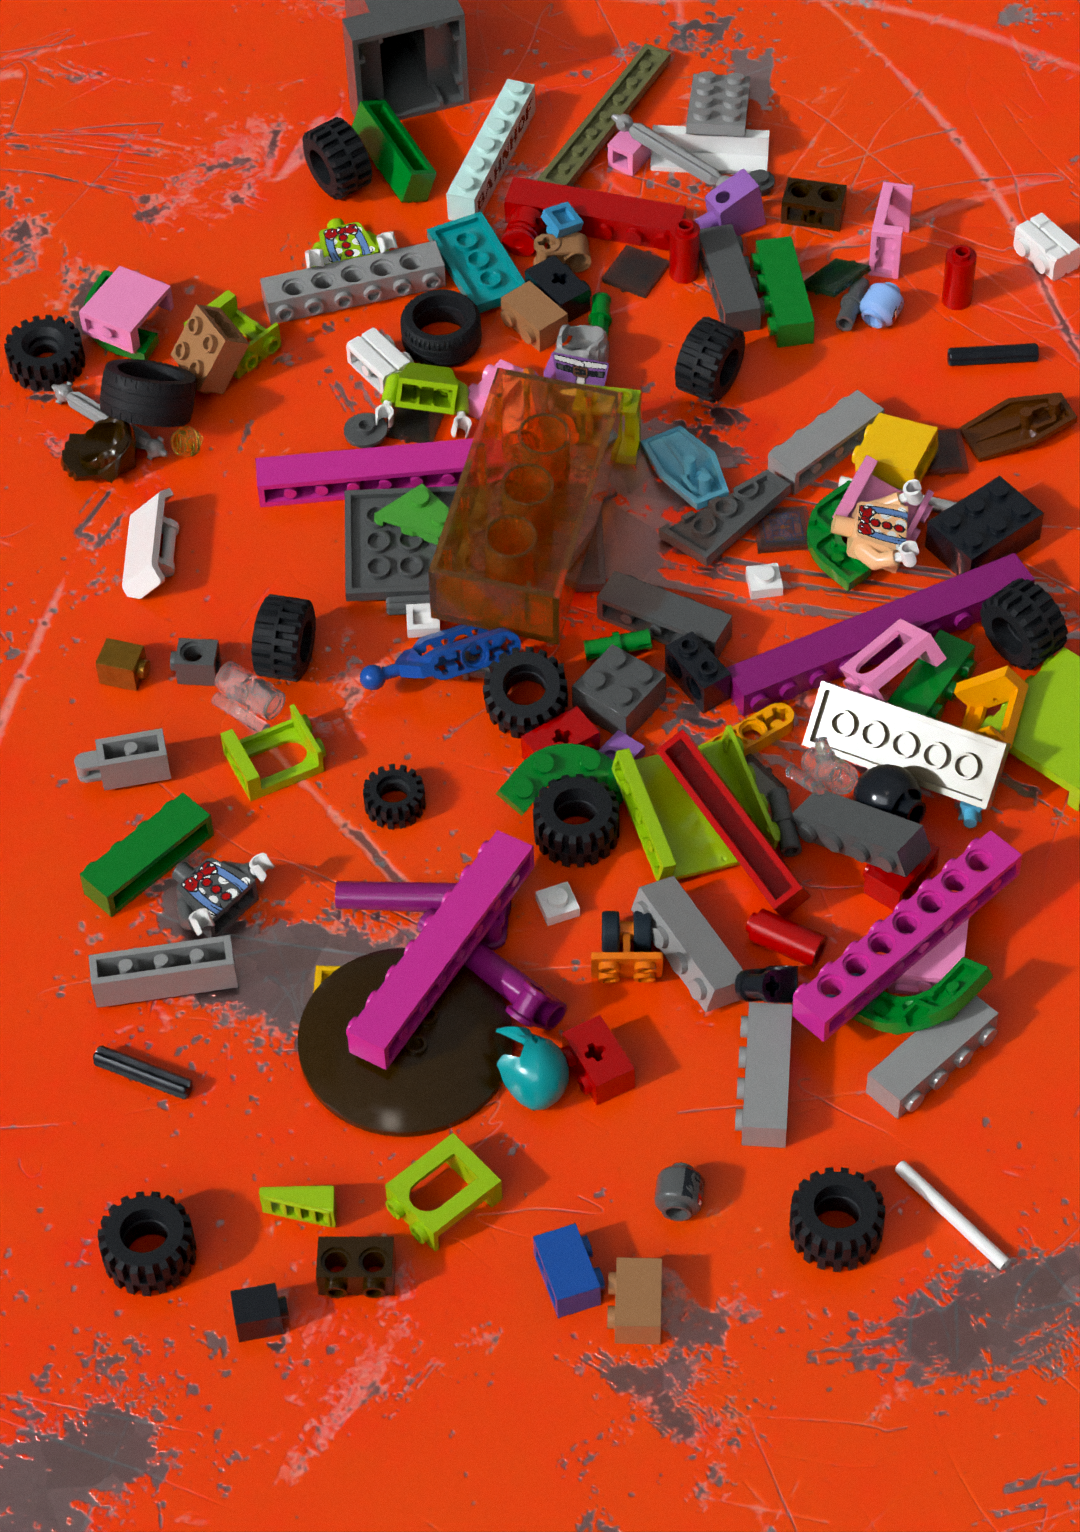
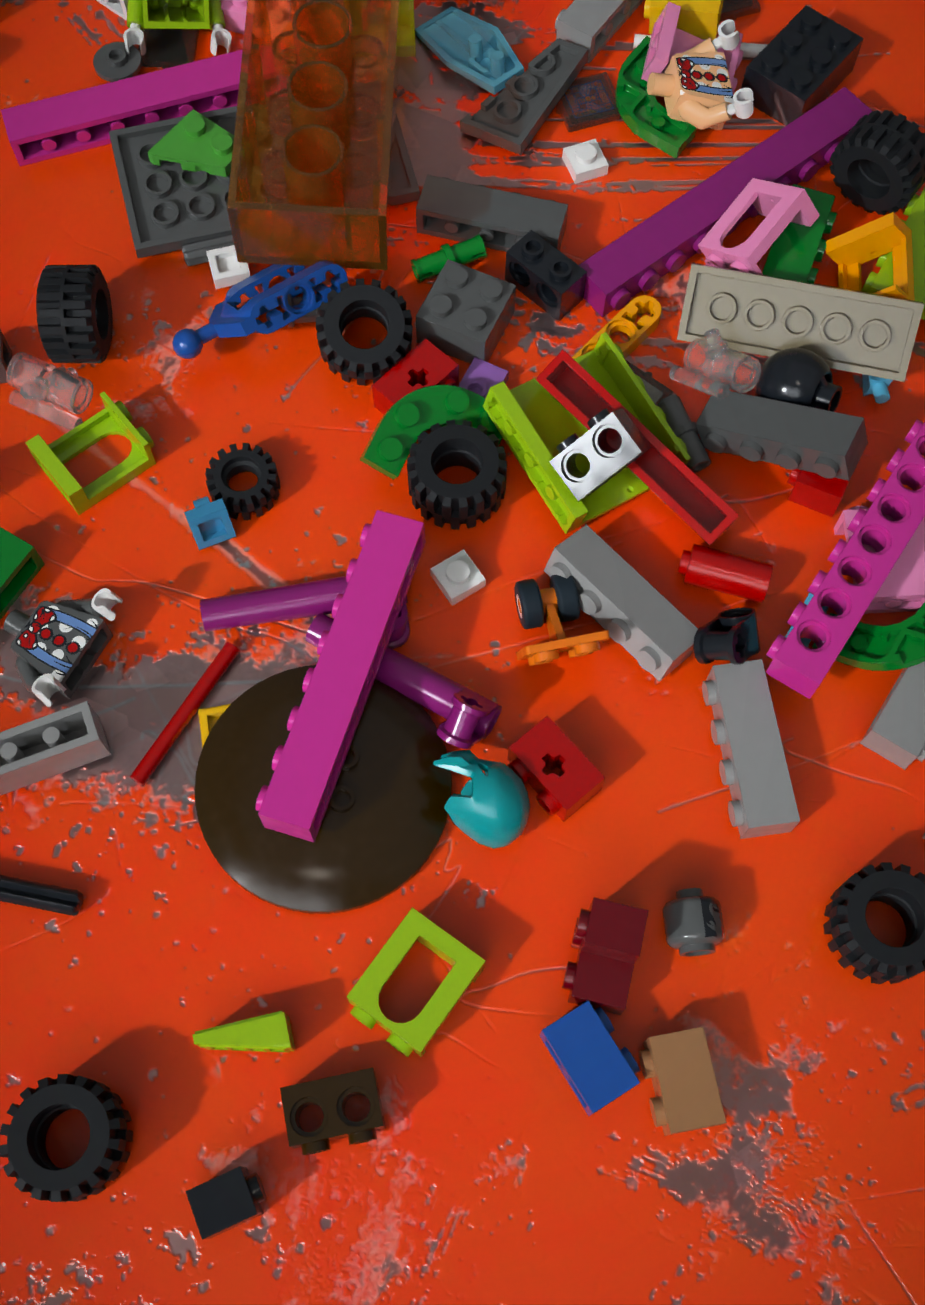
camera: 15 degrees left, 15 degrees up
none -> red bar [130,642,240,786]
none -> dark azure tile [184,496,236,550]
none -> brick [549,408,652,501]
none -> dark red brick [562,897,649,1015]

